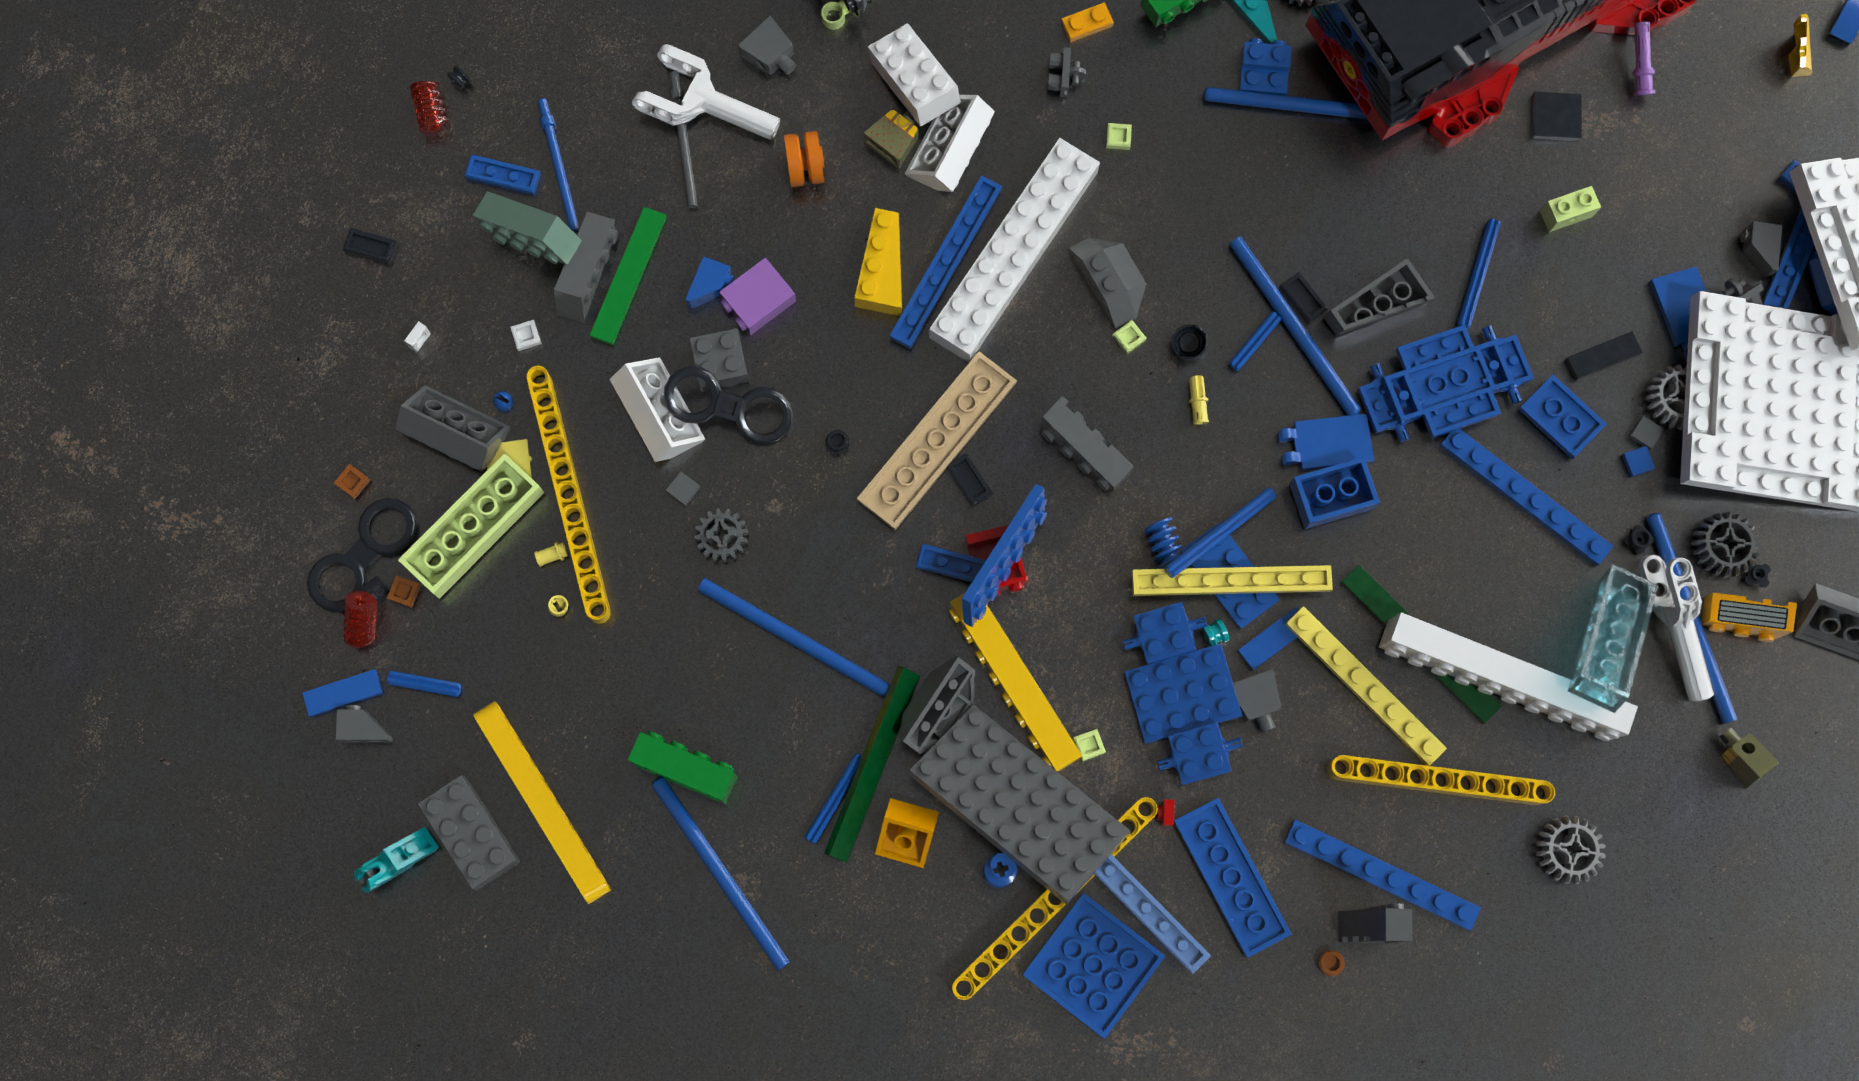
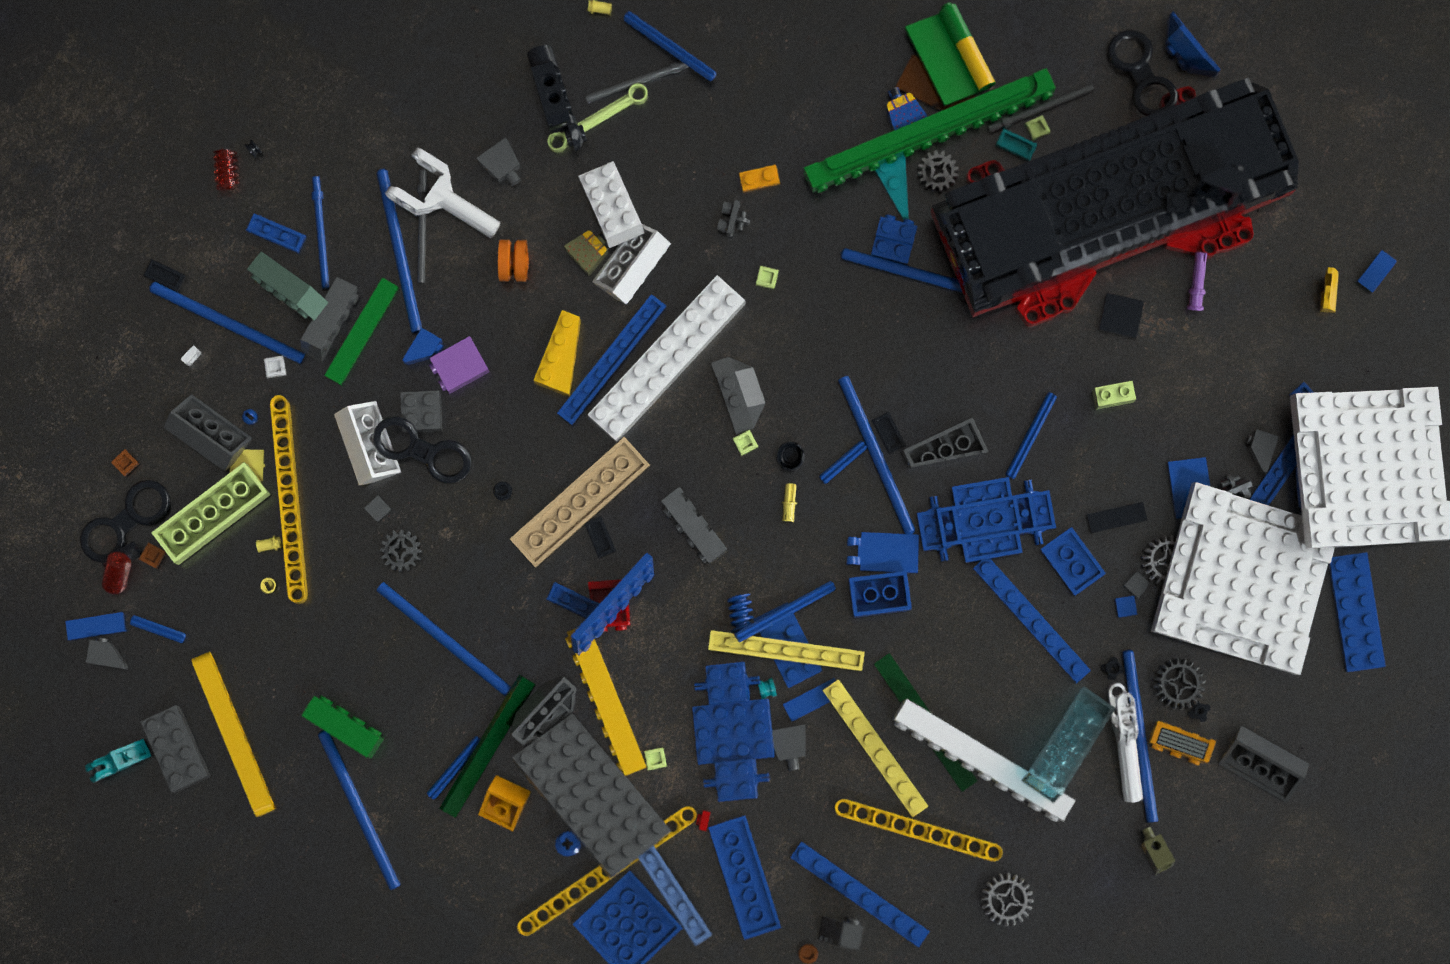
camera: 15 degrees right, 5 degrees up
none -> blue piece [149,282,305,364]
none -> blue piece [376,169,422,334]

